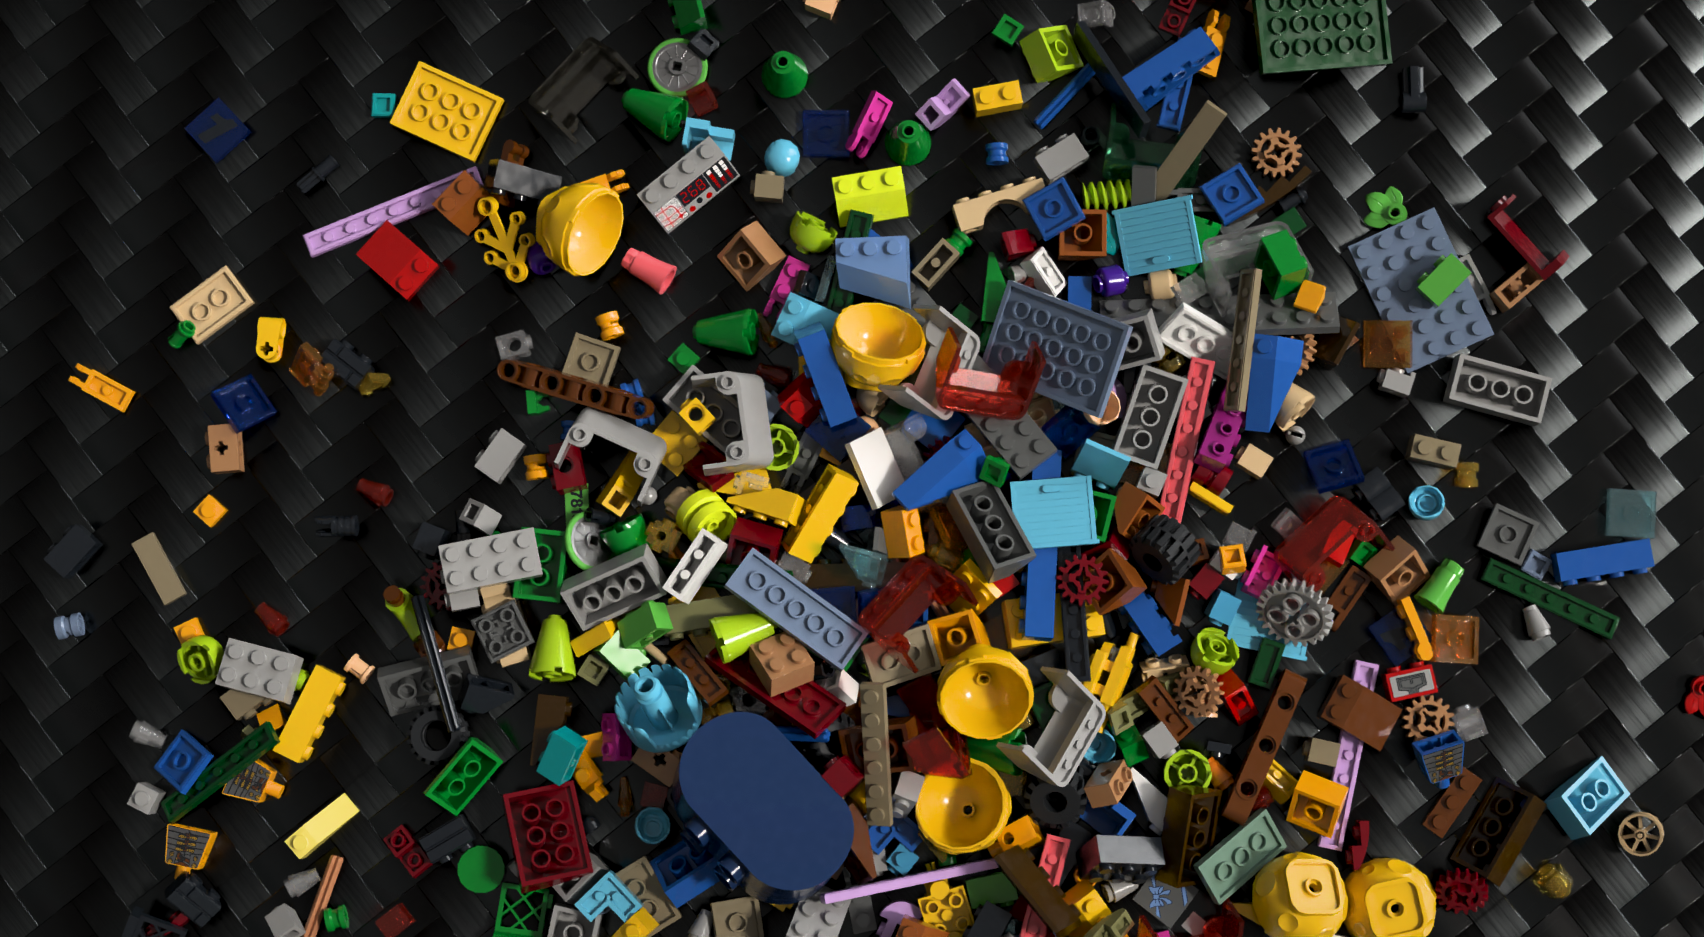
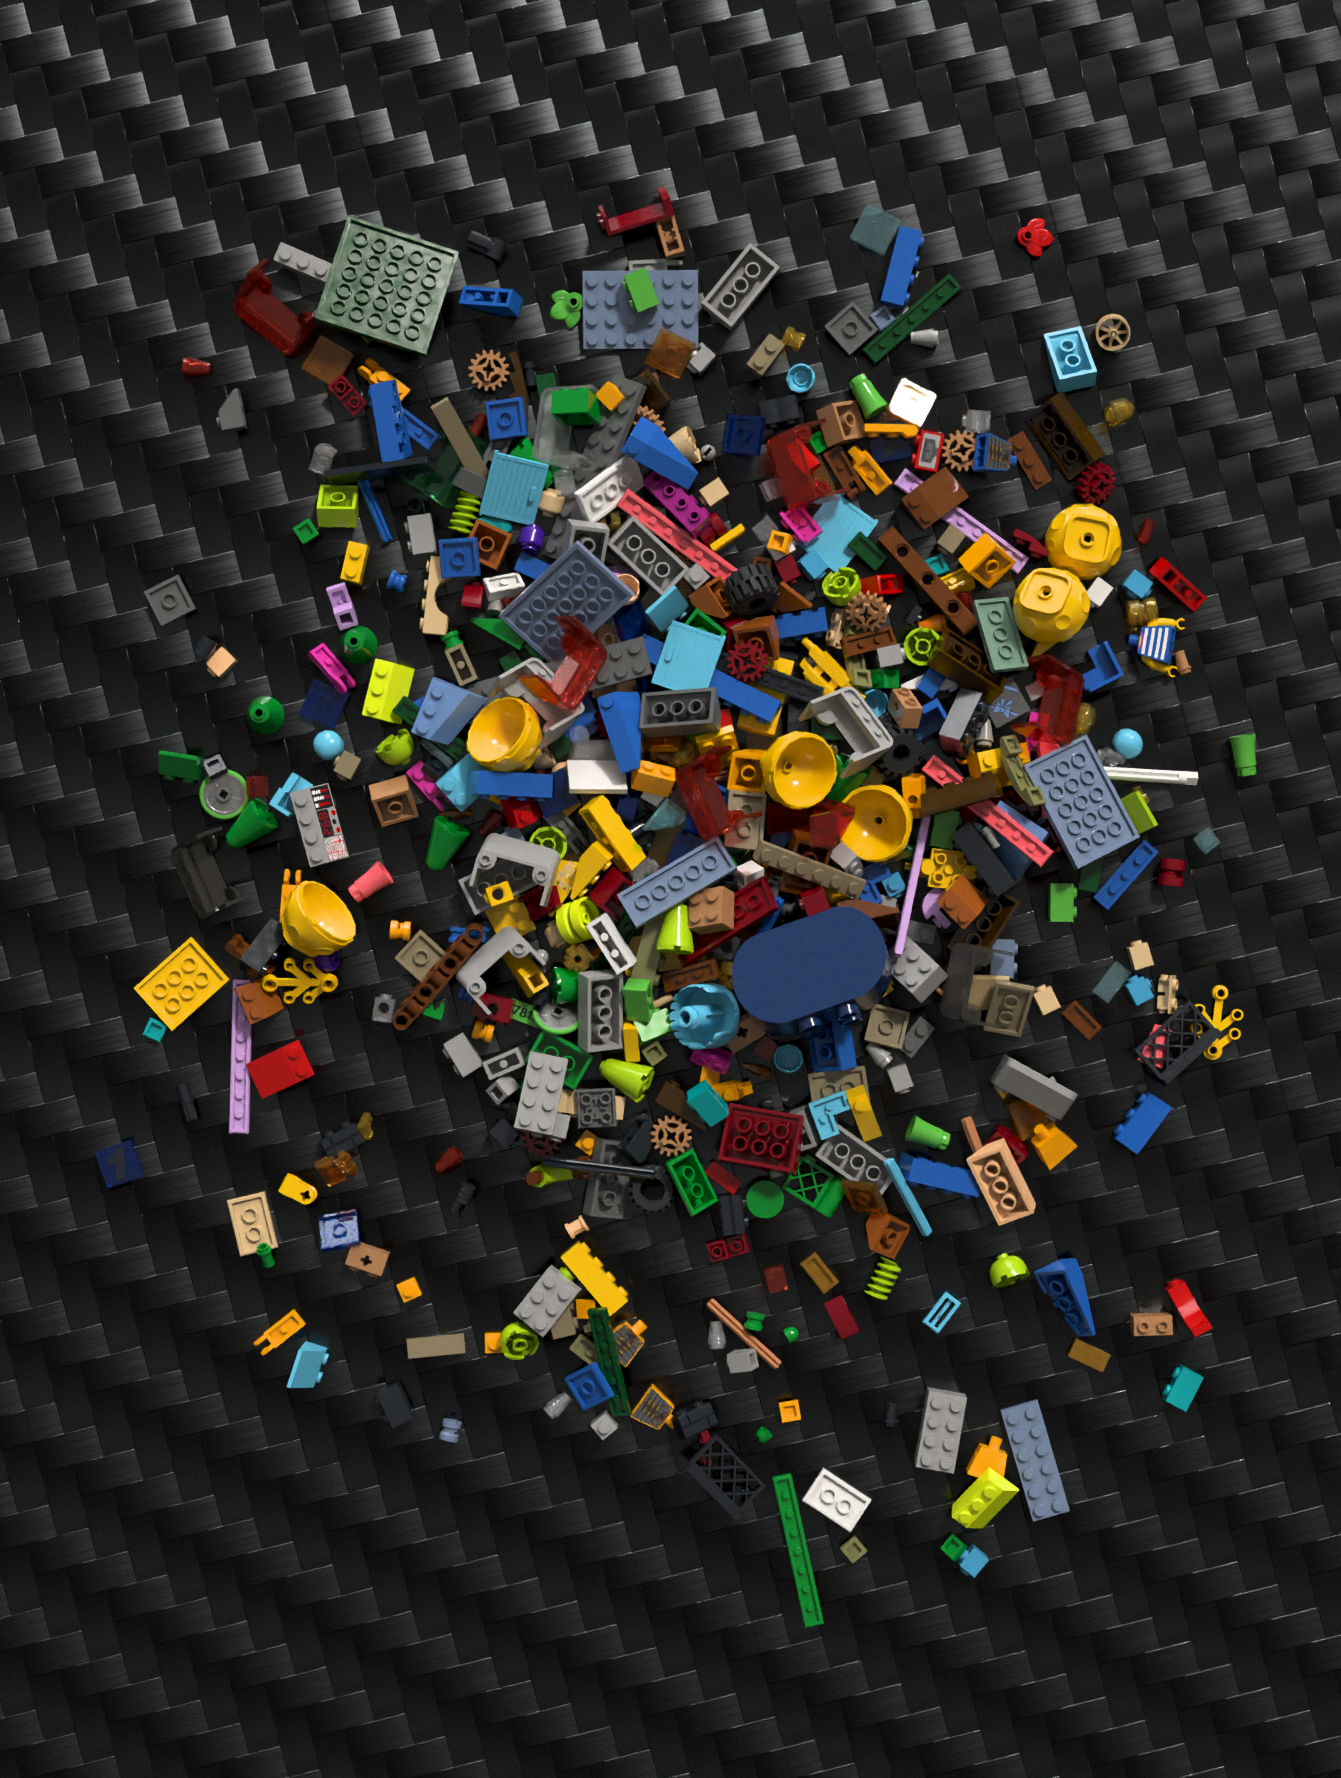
camera: 70 degrees left, 5 degrees up
clear red cone [255,603,290,636] -> none
light yellow slope [284,793,360,859] -> none
green plate [667,343,700,375] -> none
green tile [979,455,1010,488] -> none
dark tan tile [1224,269,1262,412] -> none
light grey gear [1256,578,1335,647] -> none
none -> medium azure slope [287,1341,329,1388]
none -> blue slope [459,286,523,317]
none -> clear red pin [467,412,488,439]
none -> light grey brick [482,1046,526,1080]
none -> olive plate [569,1333,601,1370]
none -> medium nougat gear [650,1114,692,1156]
none -> red sticker [705,1161,742,1194]
none -> light orange hinge [848,445,892,495]
none -> blue tile [915,667,946,699]
none -> teal tile [924,553,950,576]

